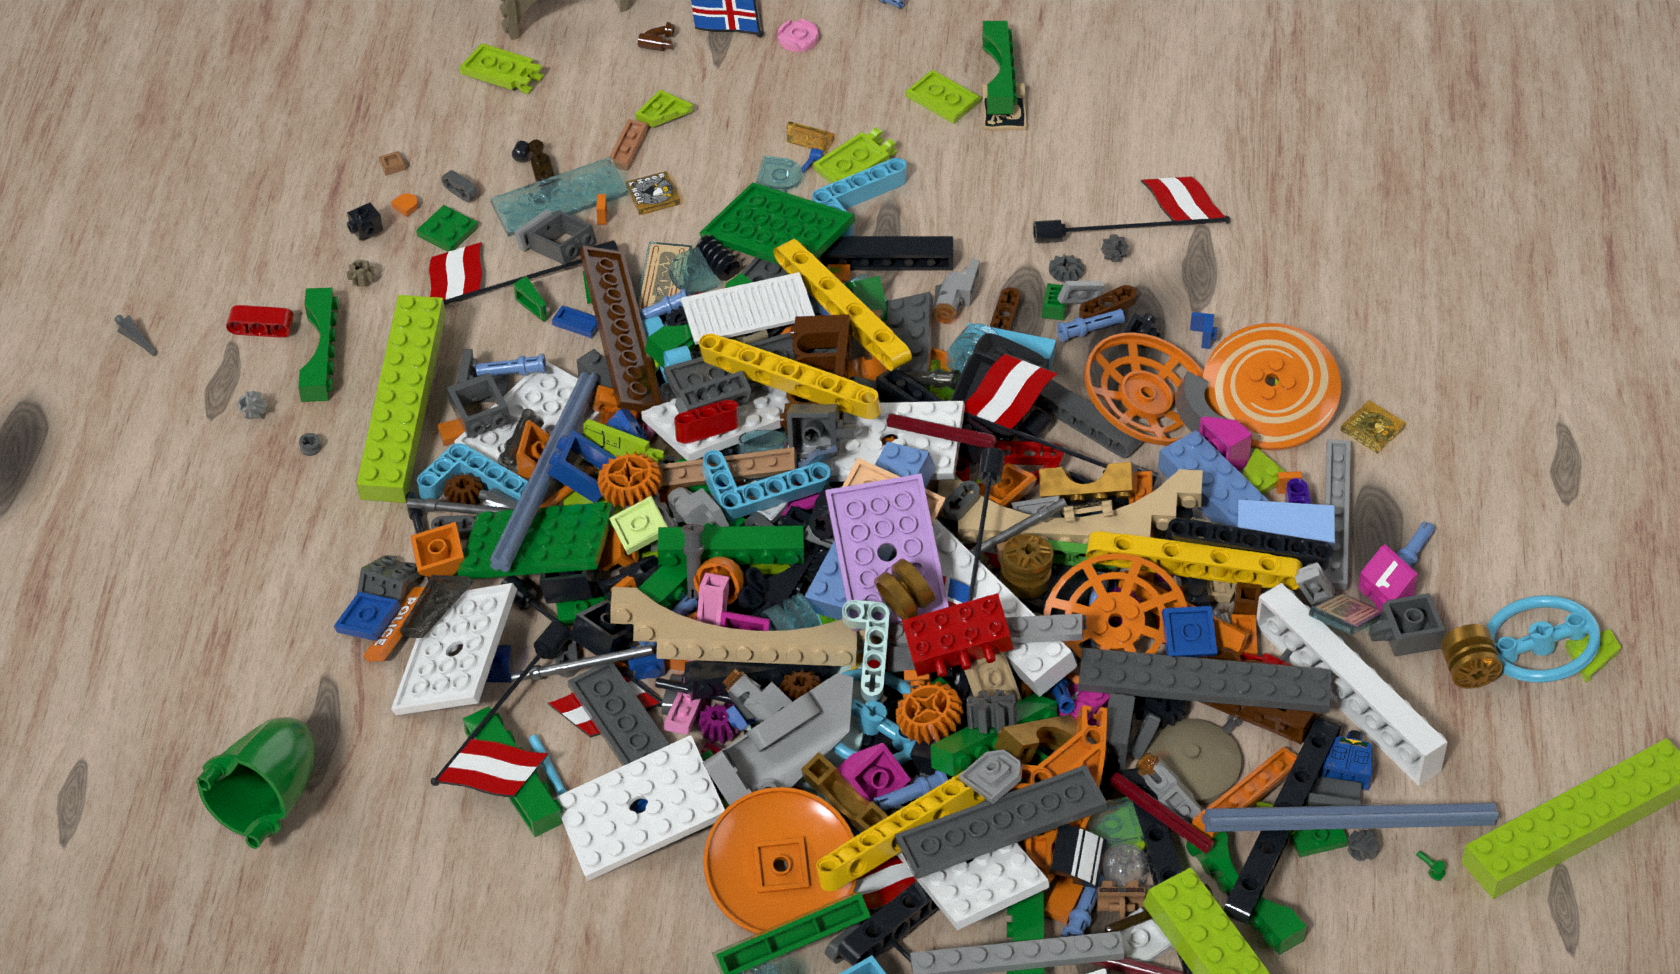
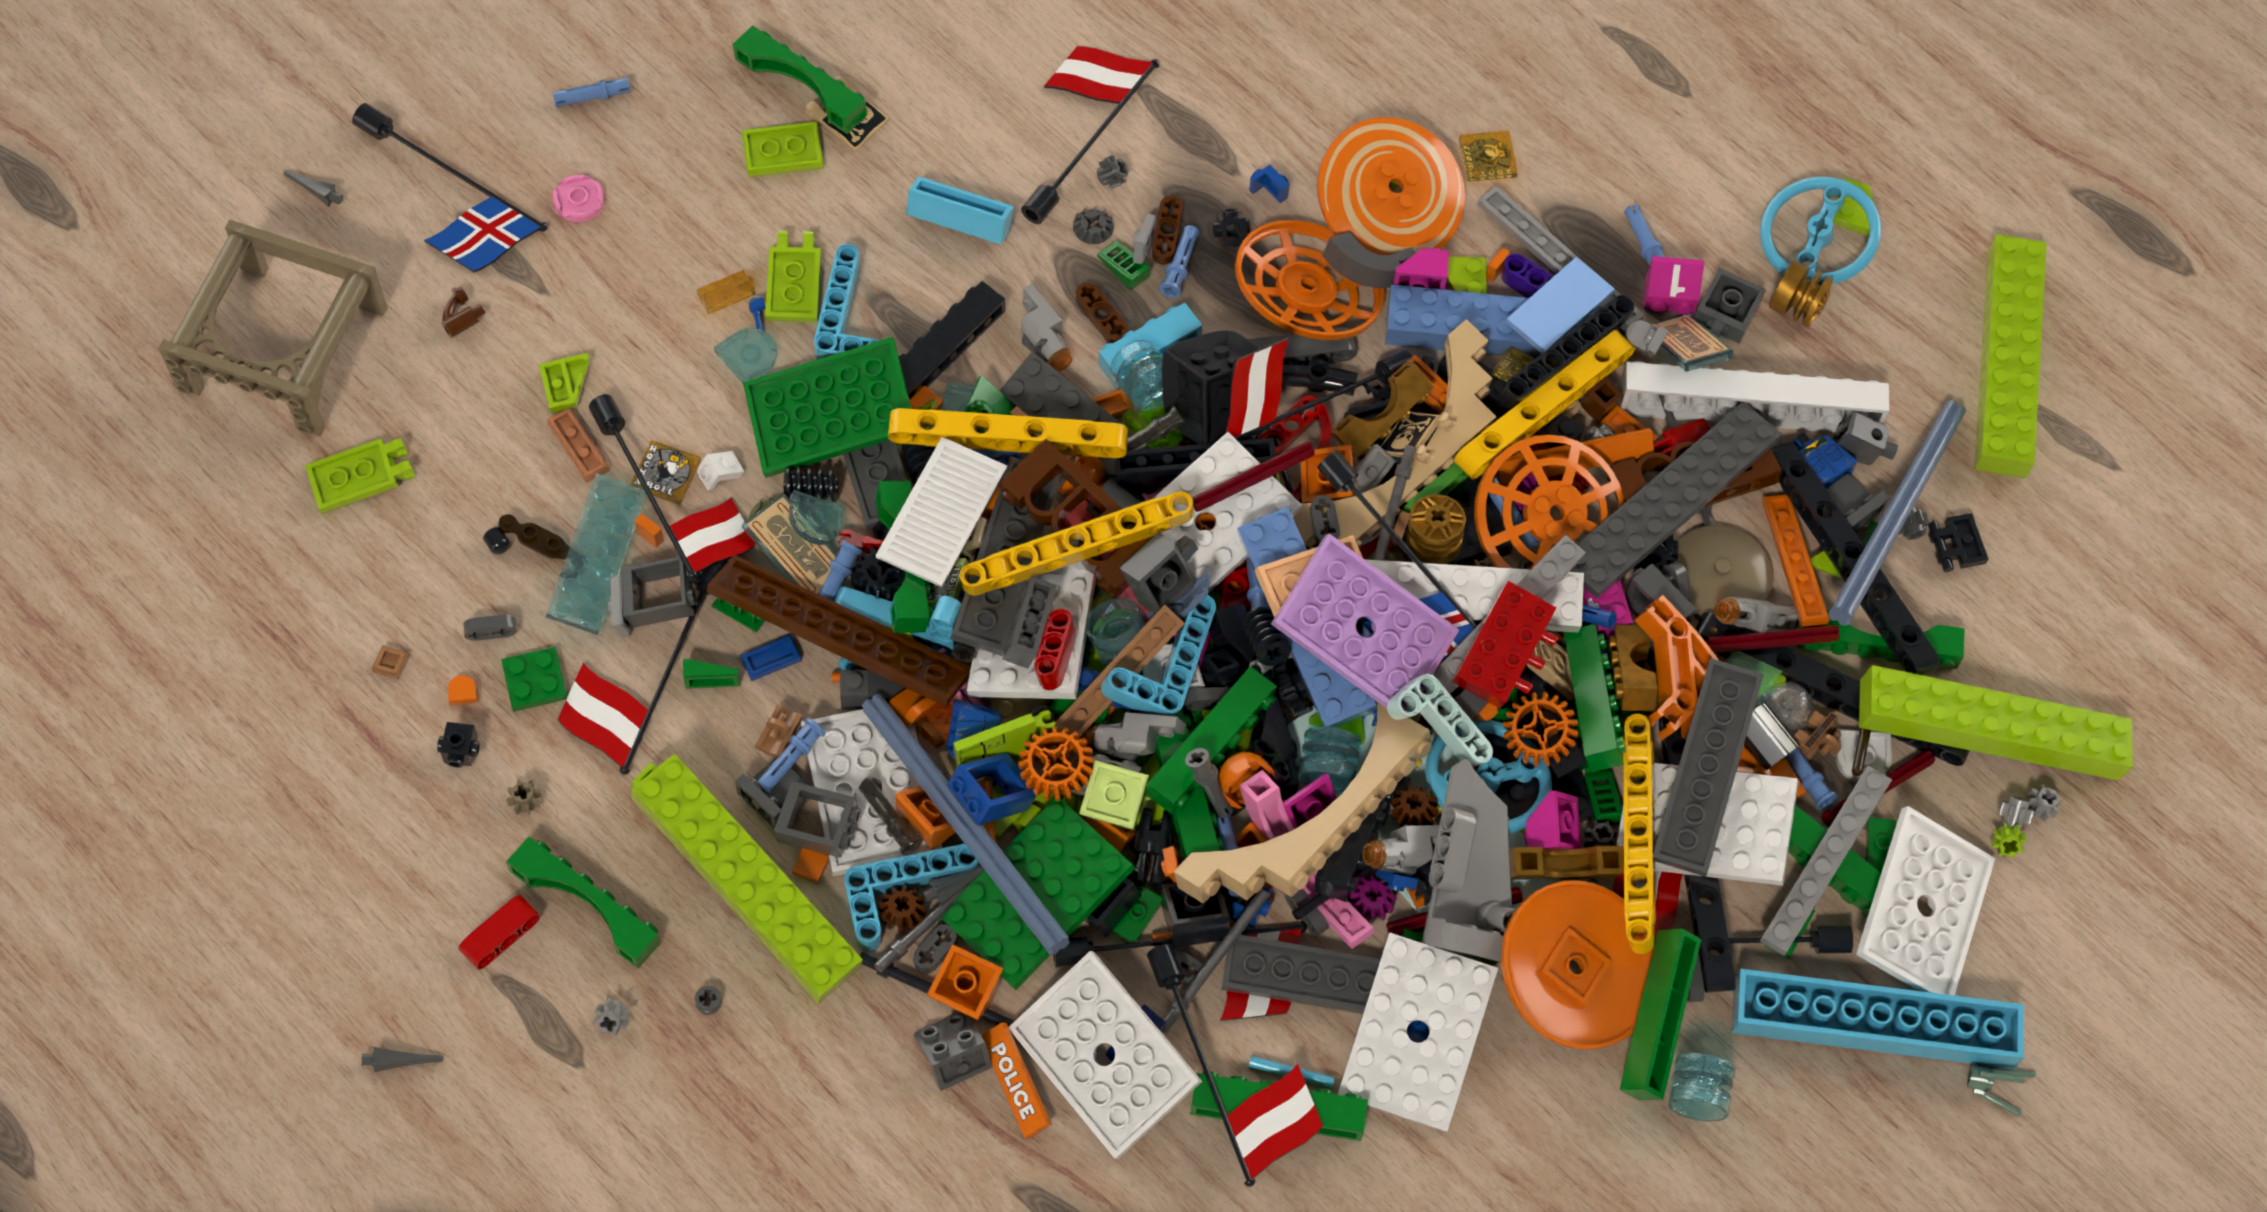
camera: 55 degrees left, 15 degrees up
blue plate [334,592,401,641] -> none
clear smoke wing [399,575,473,638] -> none
medium blue pin [873,770,948,811] -> none
pearl gold wheel [874,558,935,620] -> none
light grey piece [959,750,1022,804] -> none
dark grey gear [966,689,1017,734] -> none
blue plate [1161,606,1217,657] -> none
green hand [1416,851,1445,881] -> none
none -> flag [589,394,756,580]
none -> white bracket [697,451,744,491]
none -> medium nougat hips [755,704,803,758]
none -> medium azure brick [906,176,1014,245]
none -> black piece [1282,359,1358,396]
none -> dark grey torso [1833,411,1898,465]
none -> black plate [1927,513,1989,572]

